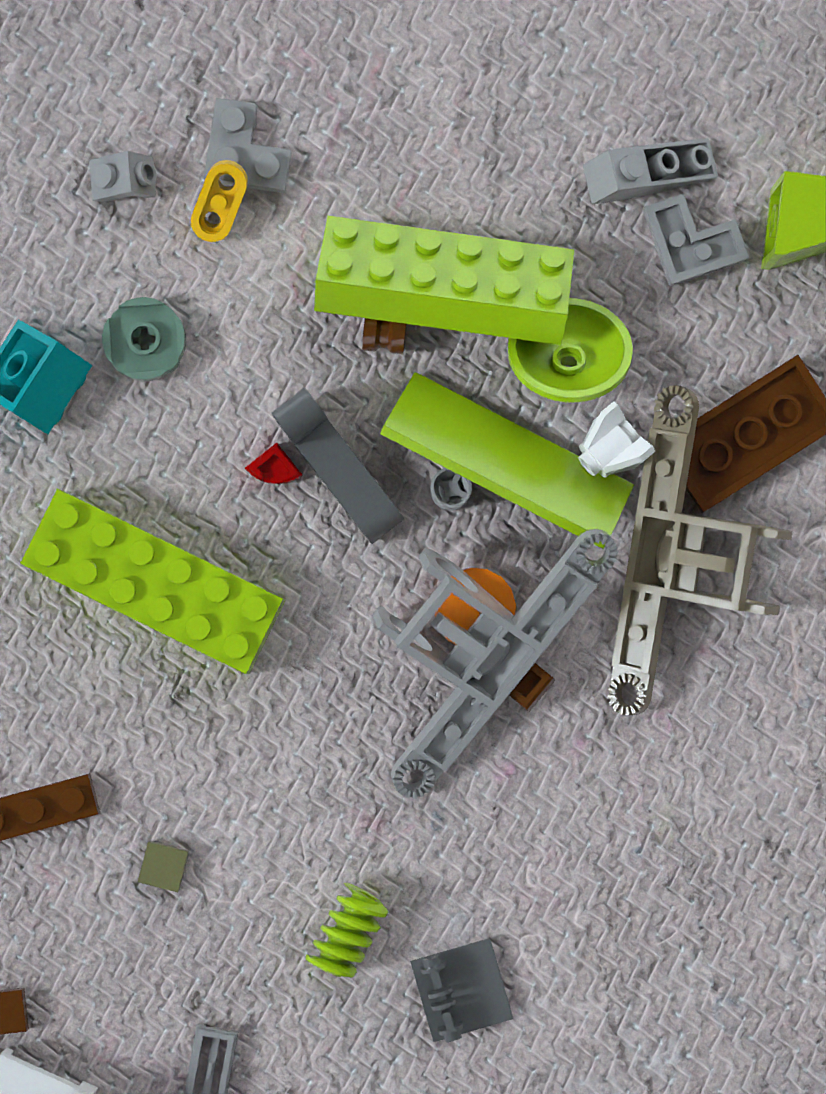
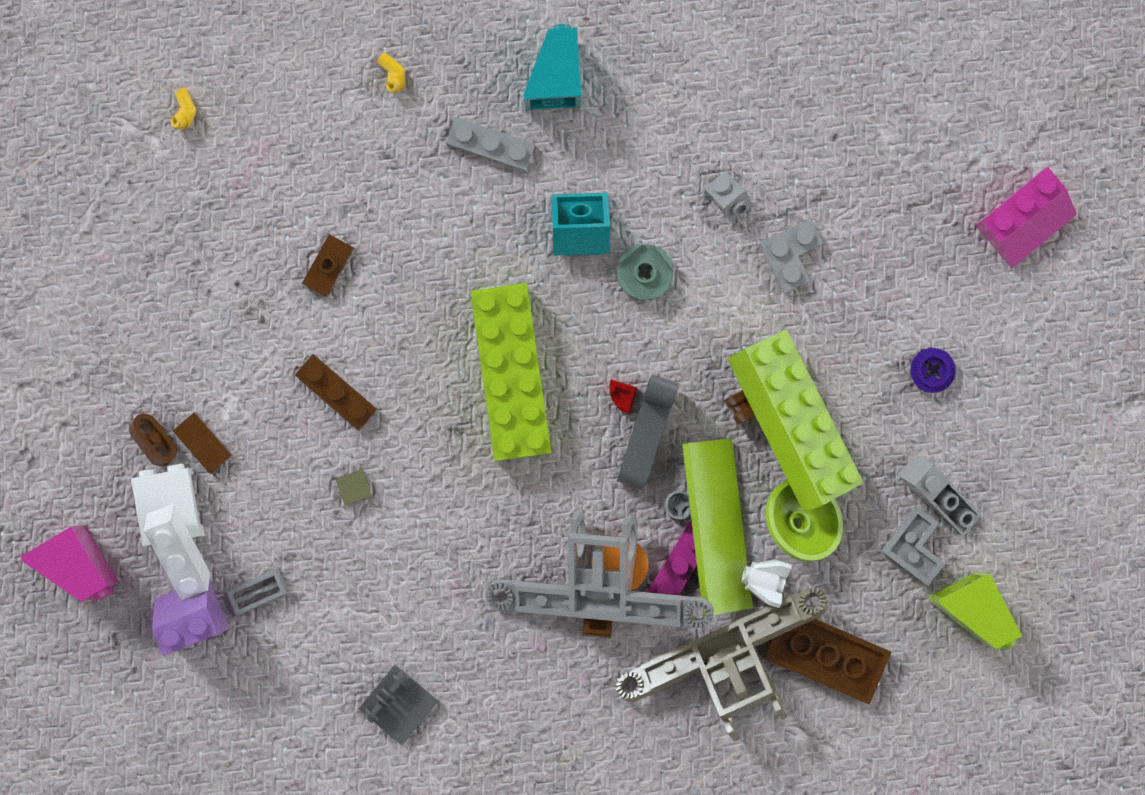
camera: 50 degrees right, 0 degrees up
yellow plate [191,160,248,242] -> none
lime piece [305,883,389,977] -> none
none -> dark pink plate [646,522,697,595]
none -> dark purple gear [910,348,956,393]

